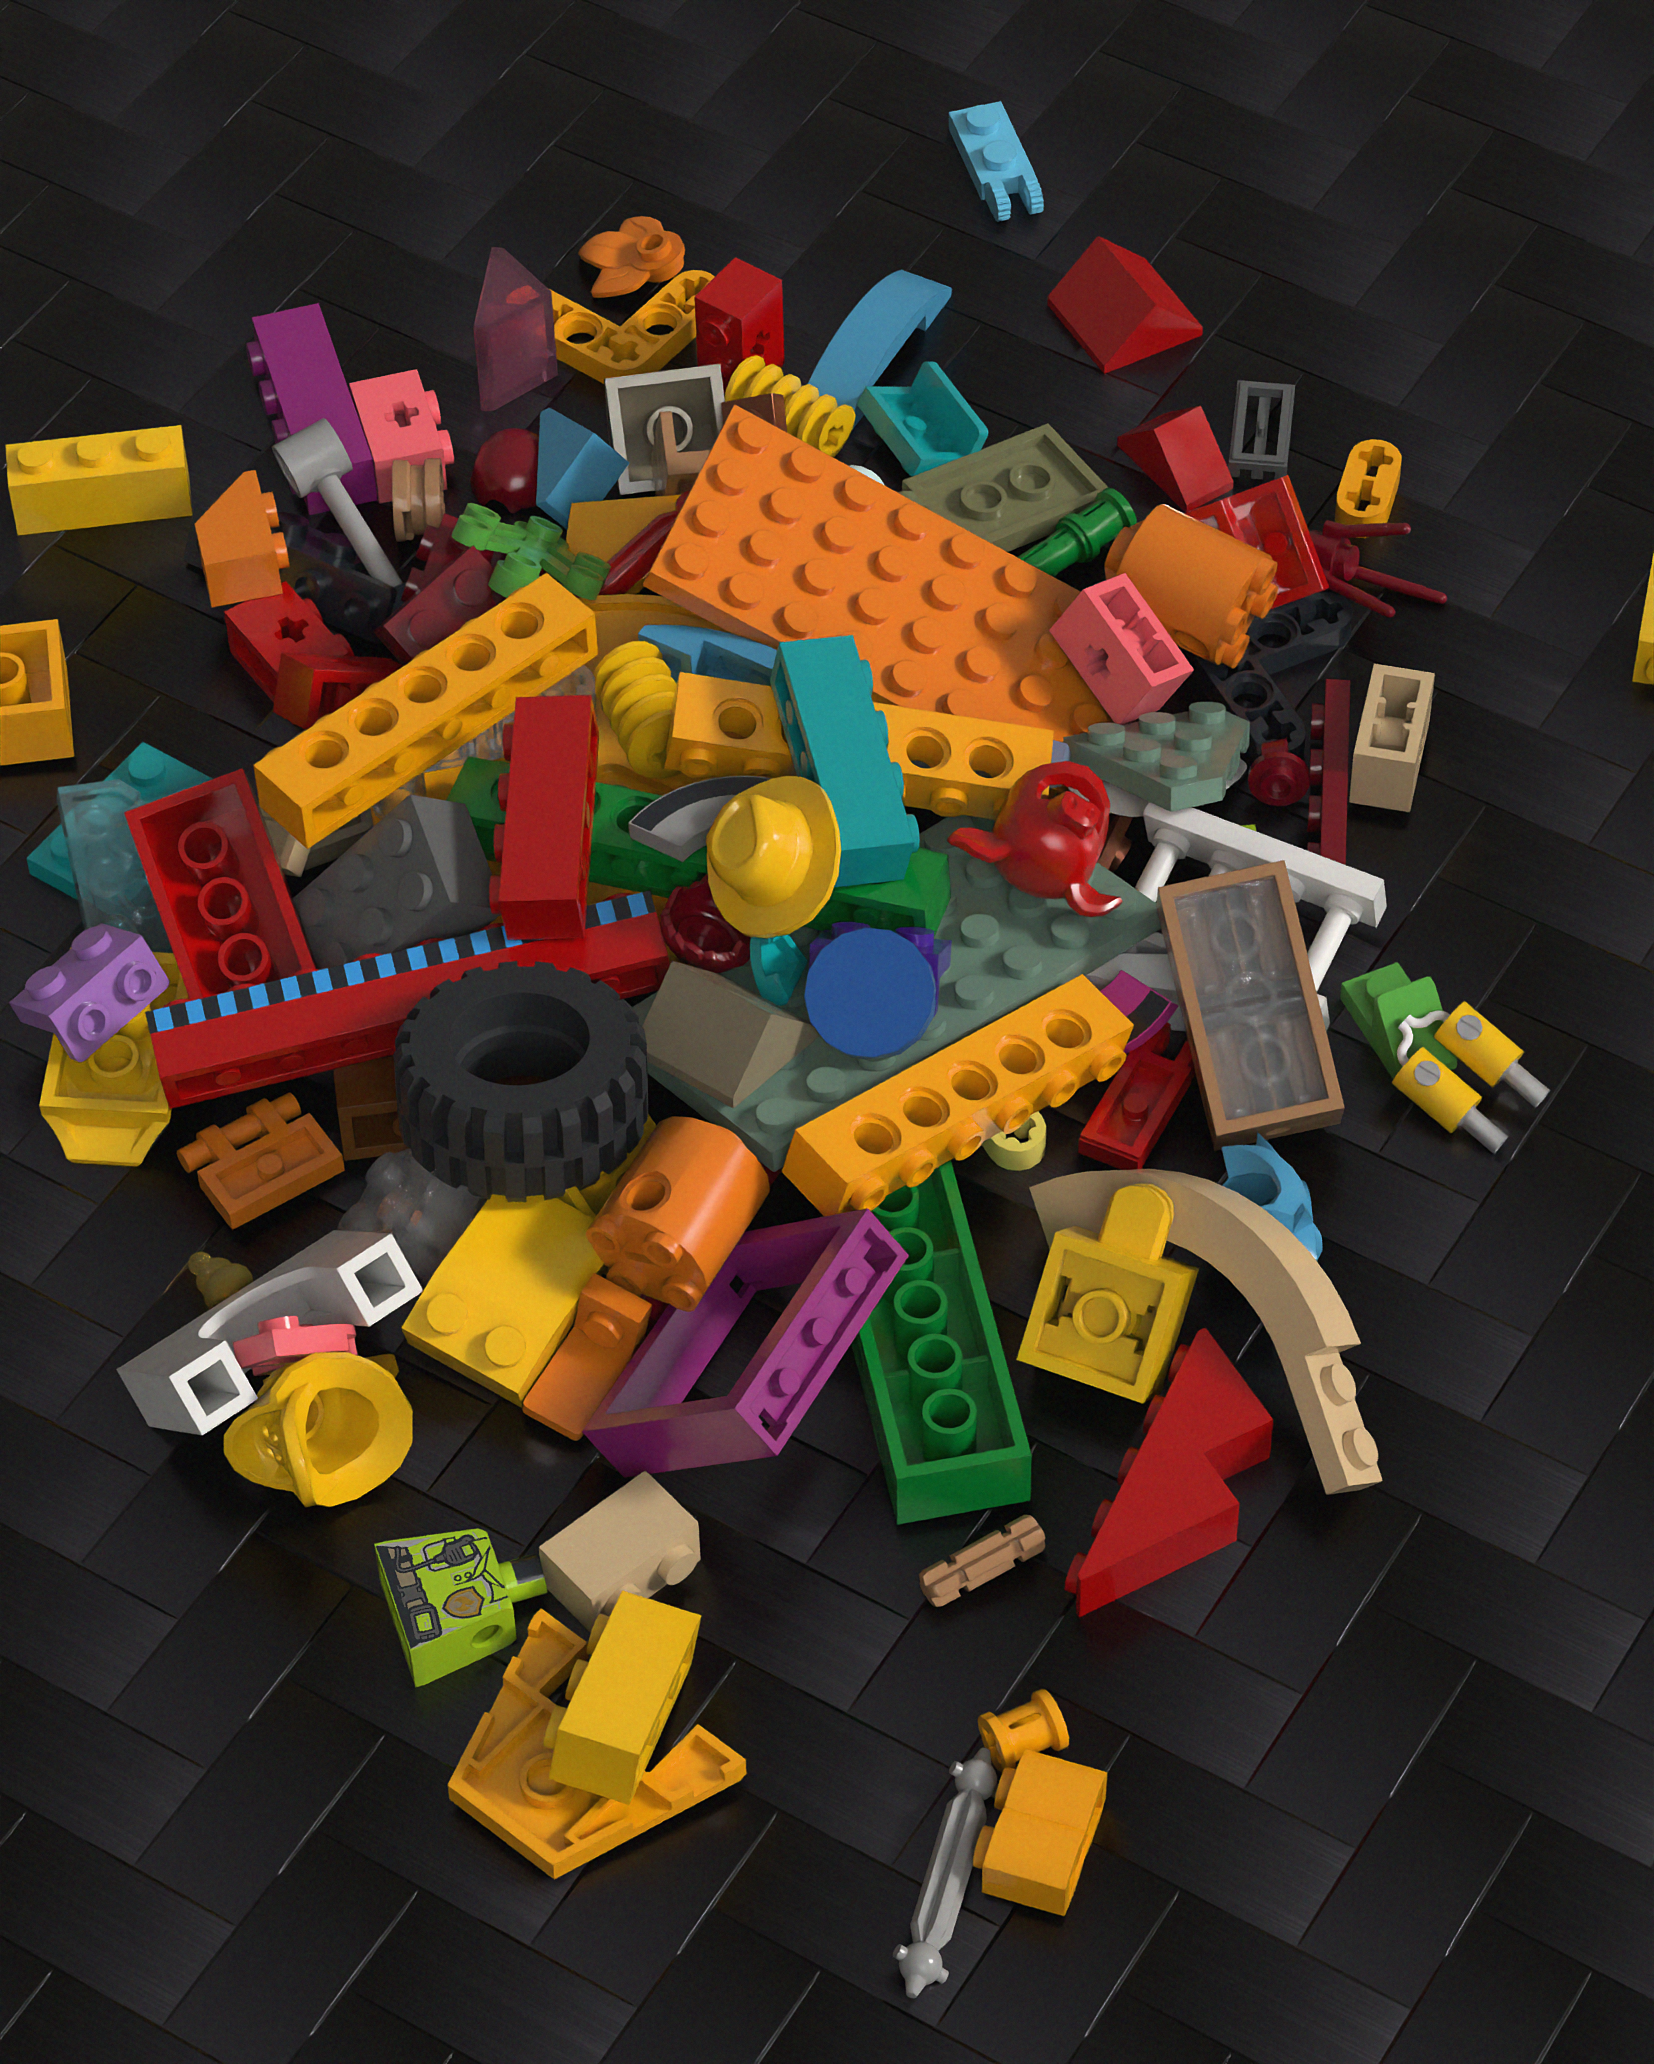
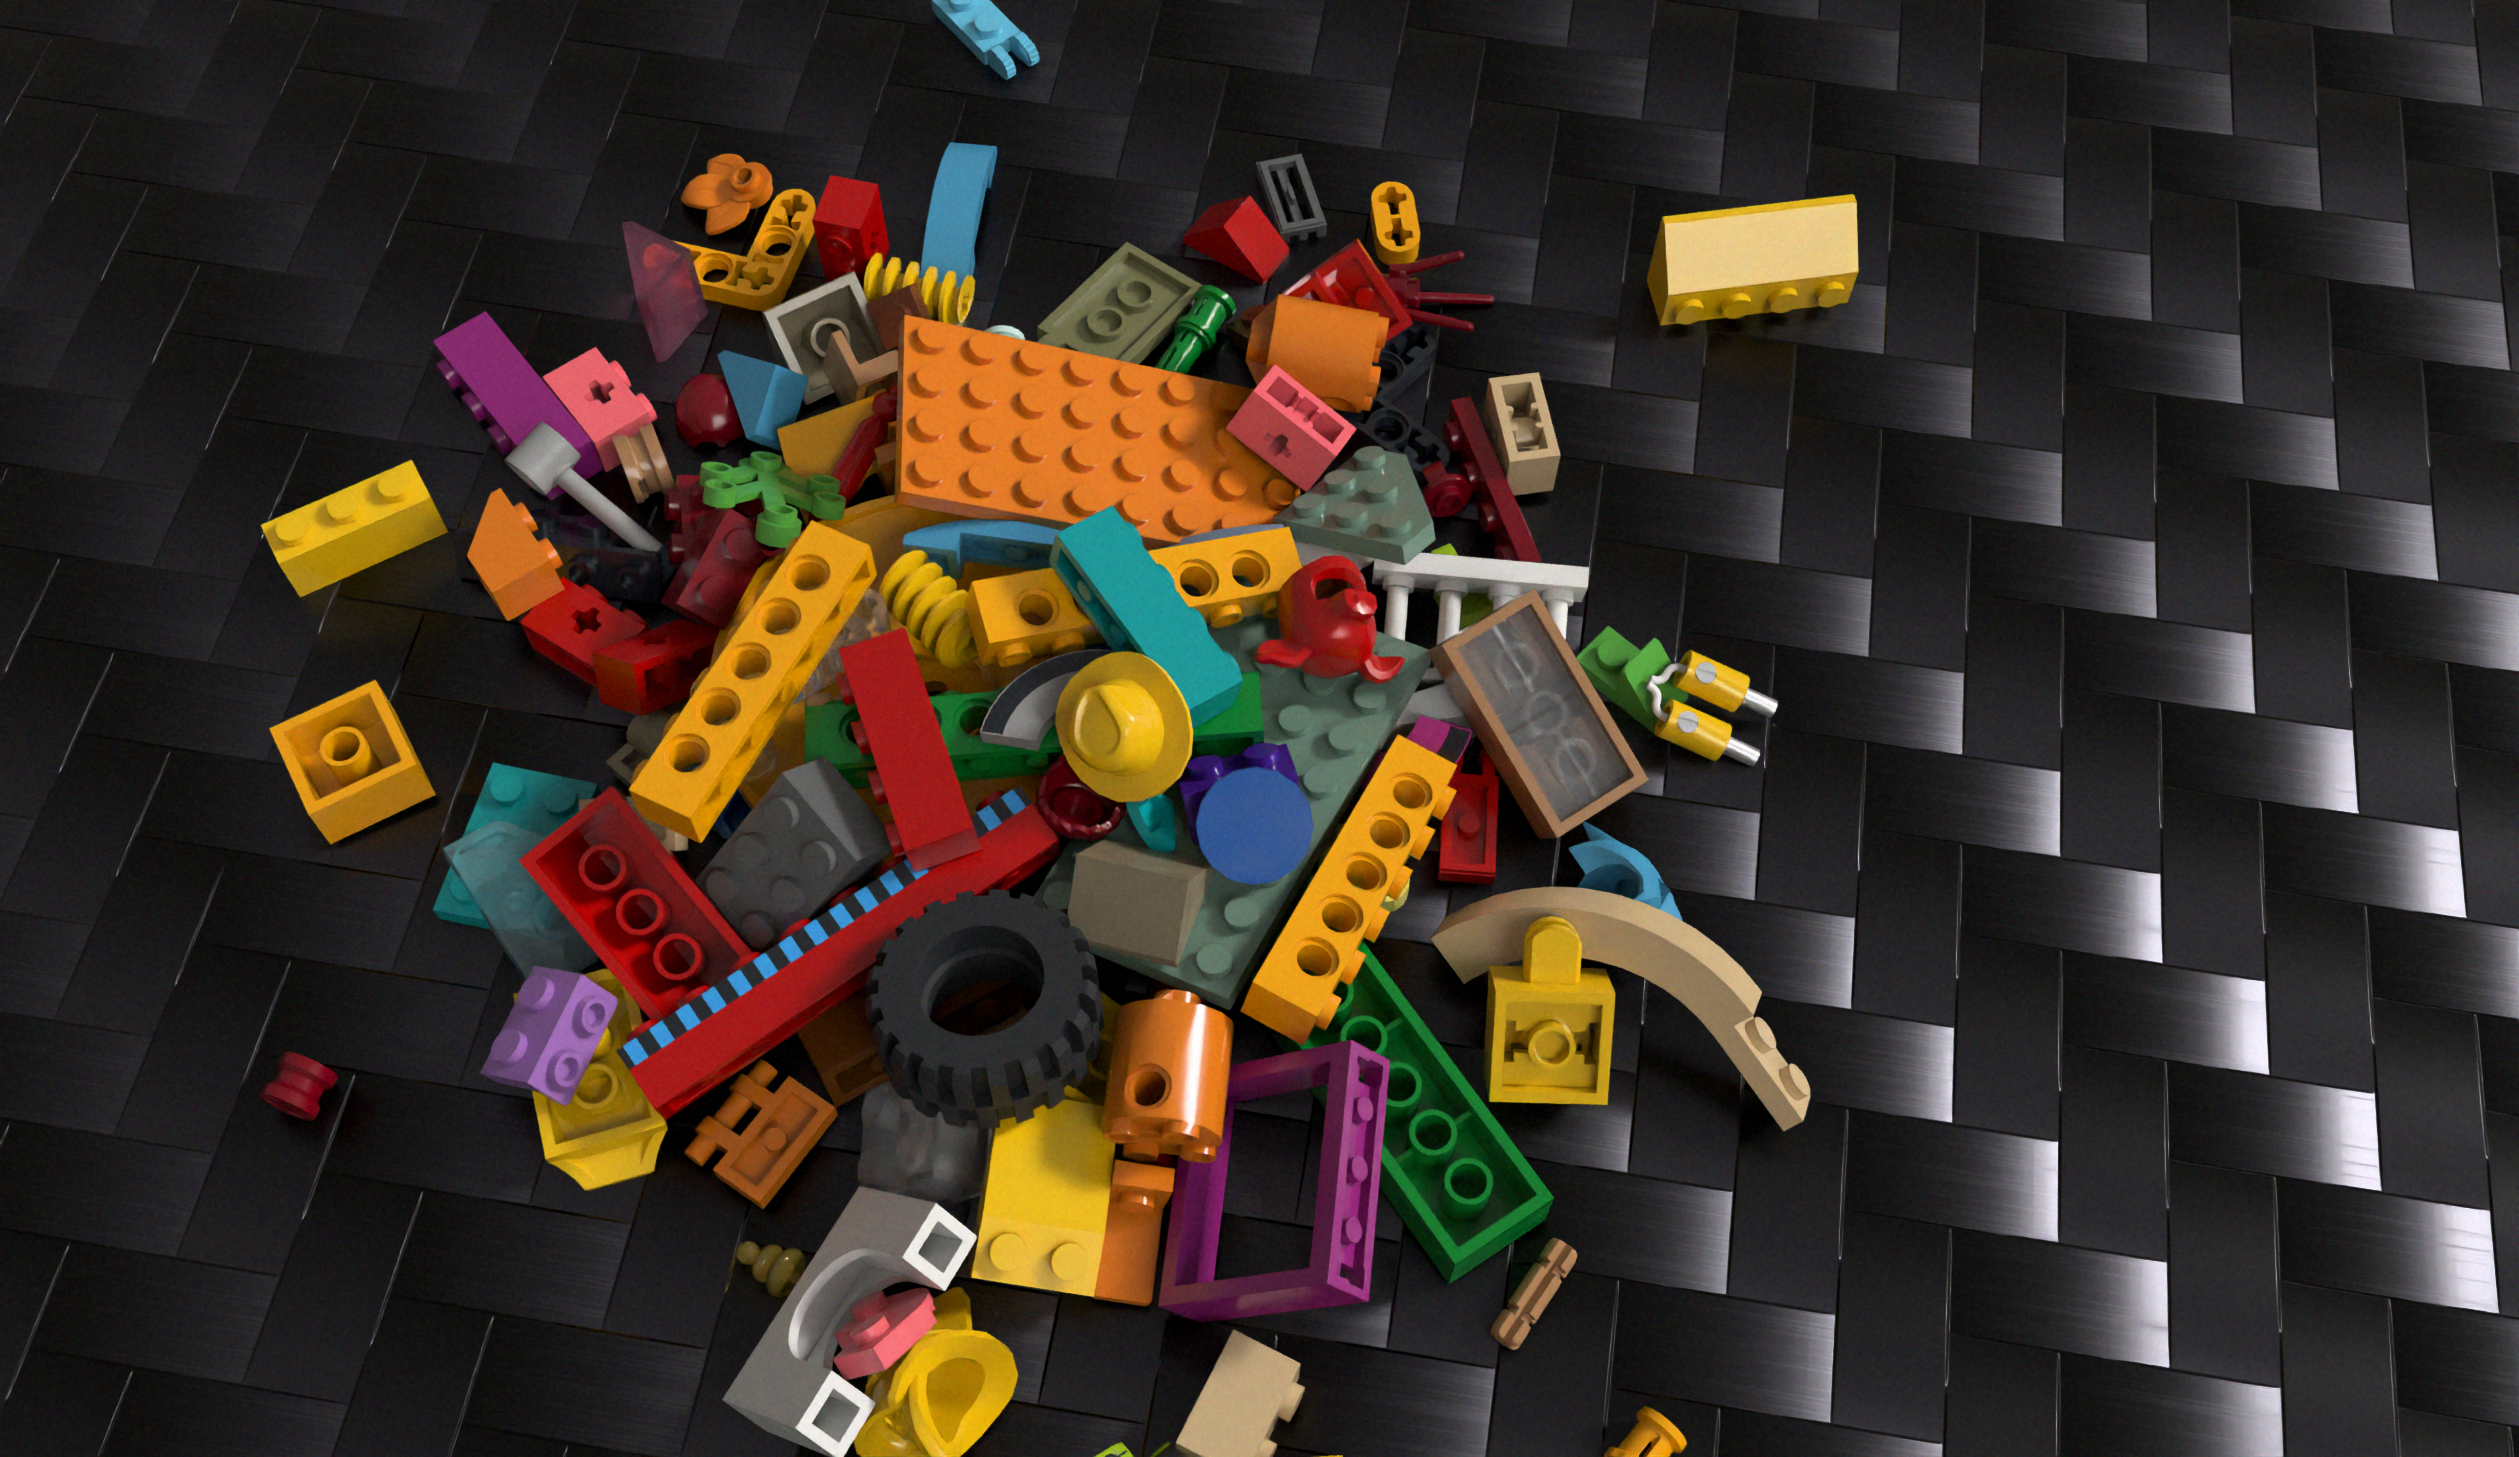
camera: 25 degrees left, 10 degrees up
teal bracket [857,362,988,477] -> none
red slope [1047,236,1203,374] -> none
red slope [1065,1327,1273,1617] -> none

